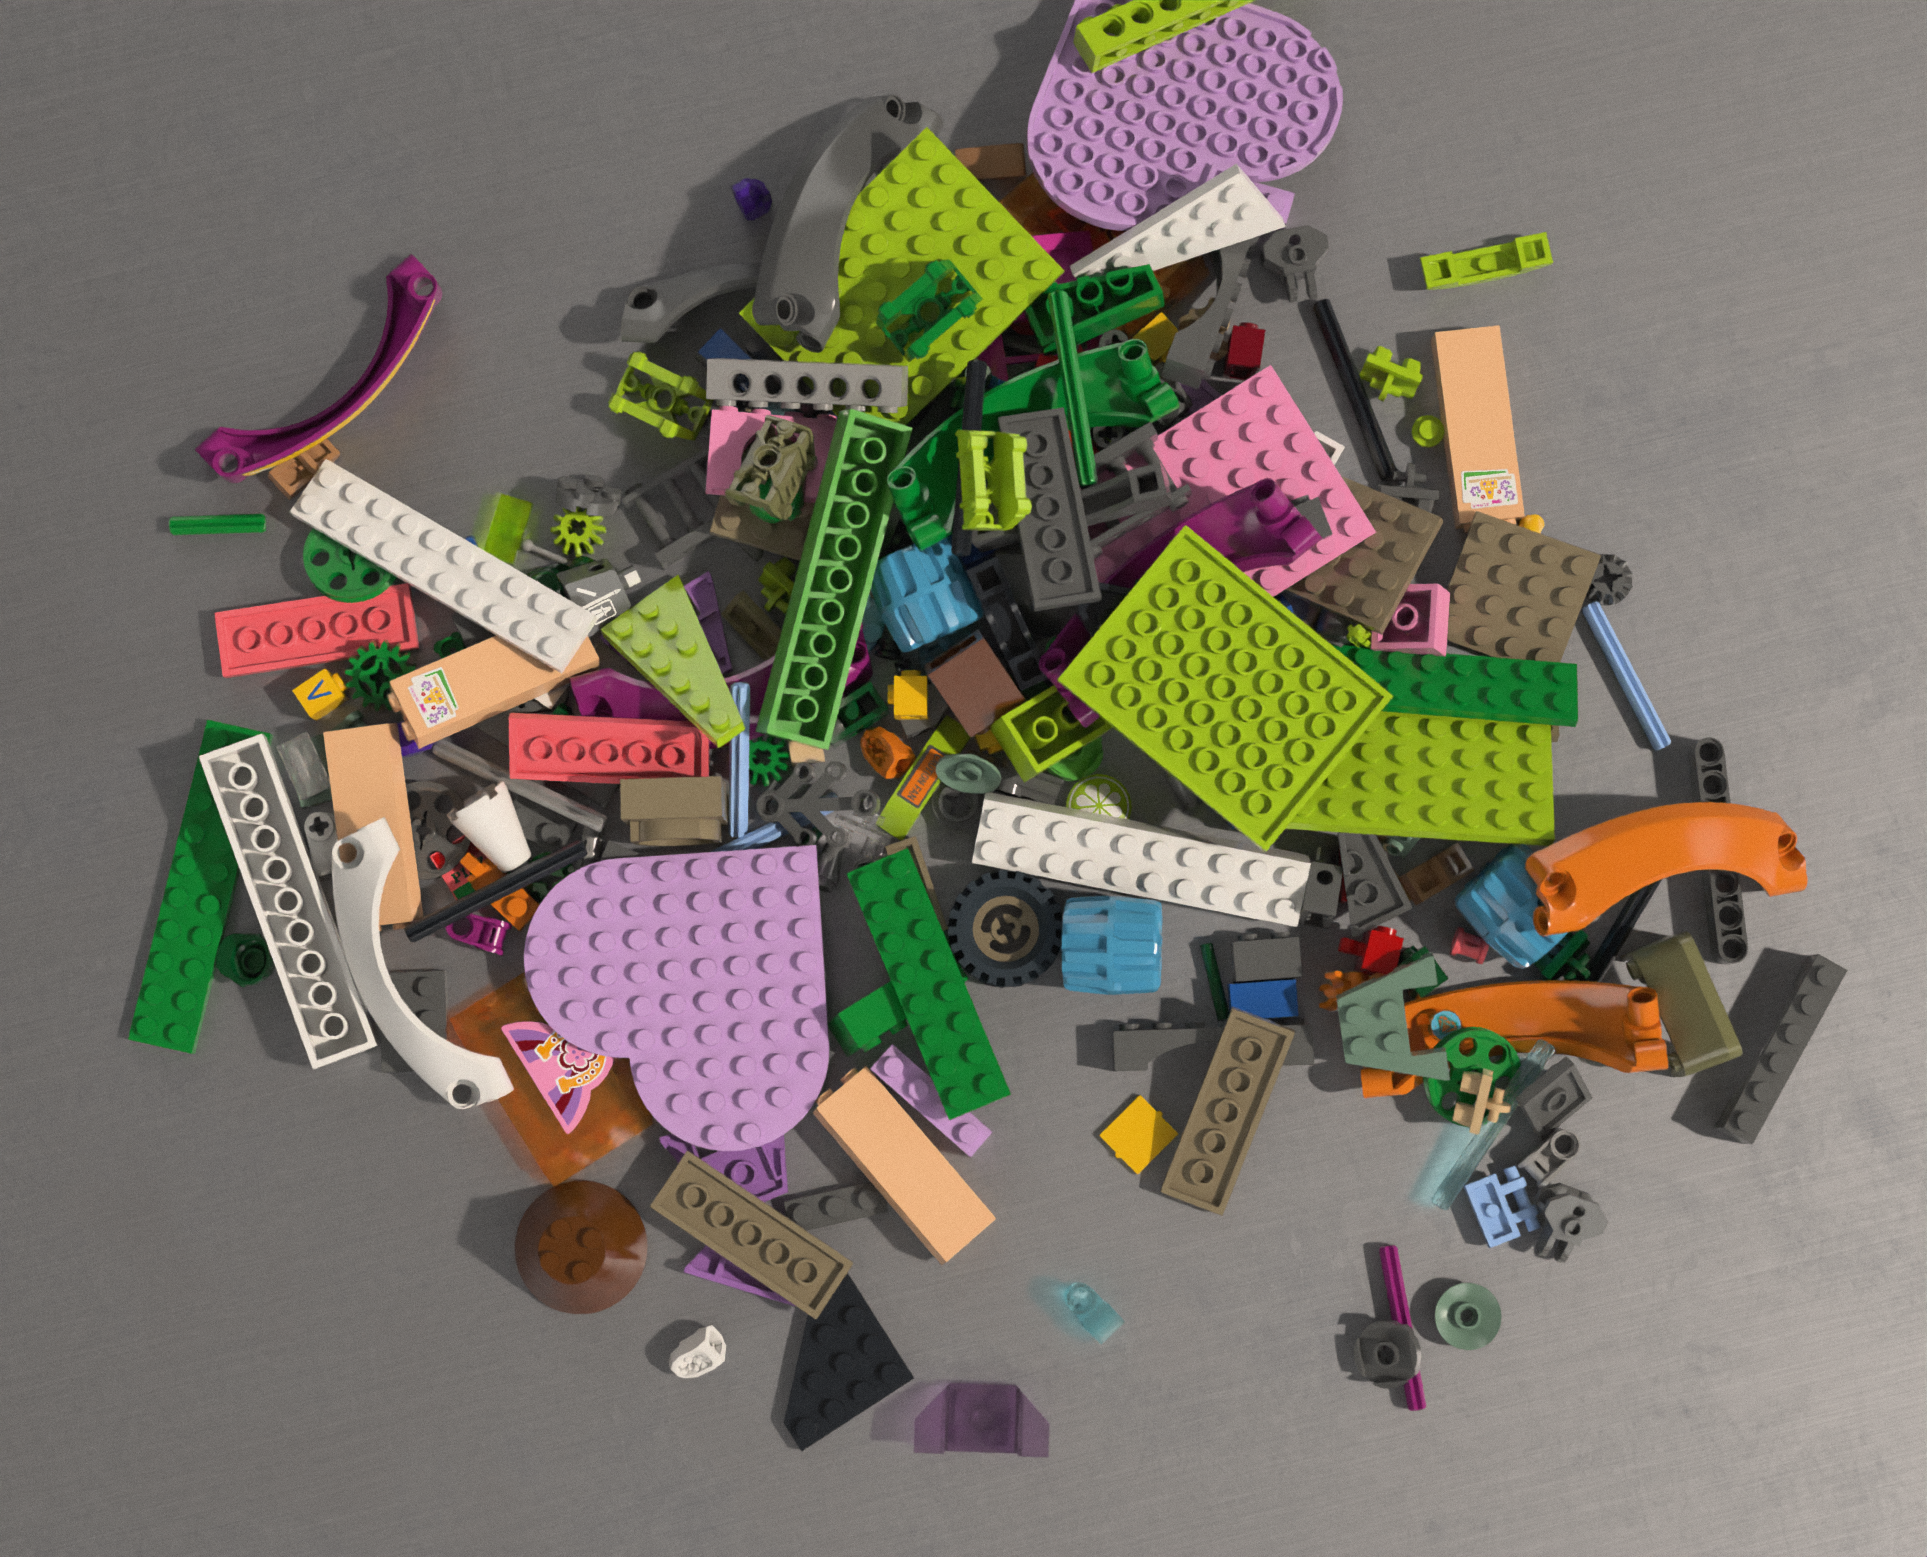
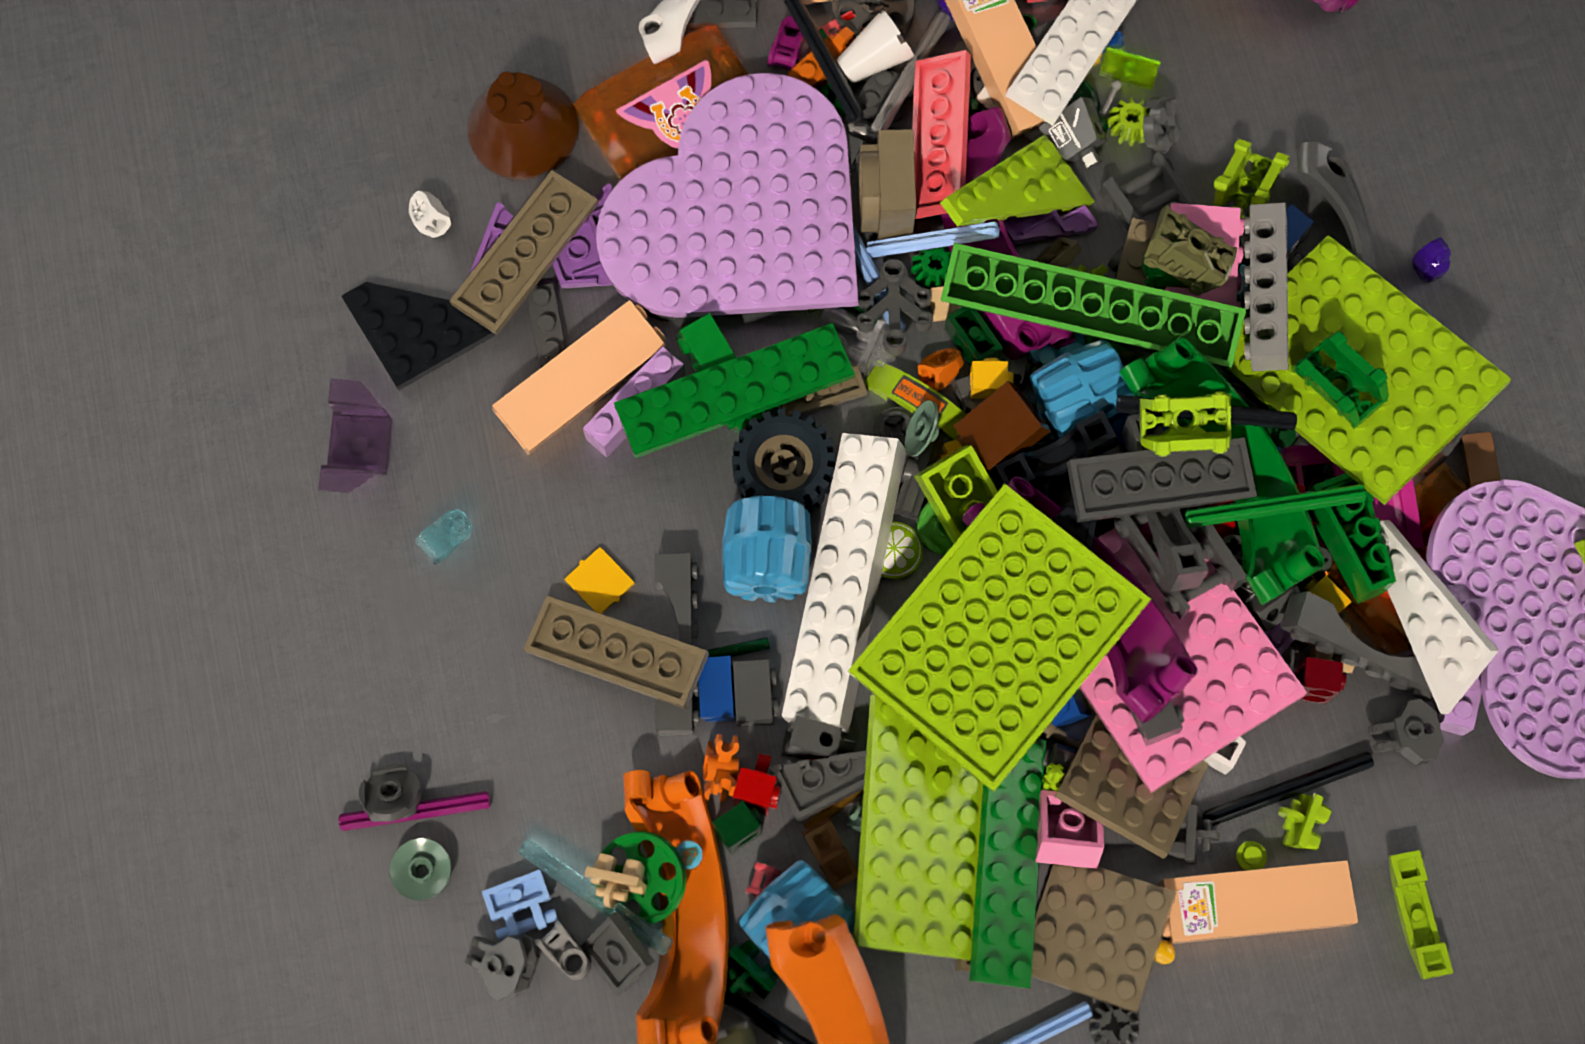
camera: 90 degrees right, 10 degrees down
dark grey panel [752,94,943,353] -> none
sand green wing [1336,952,1450,1080] -> none

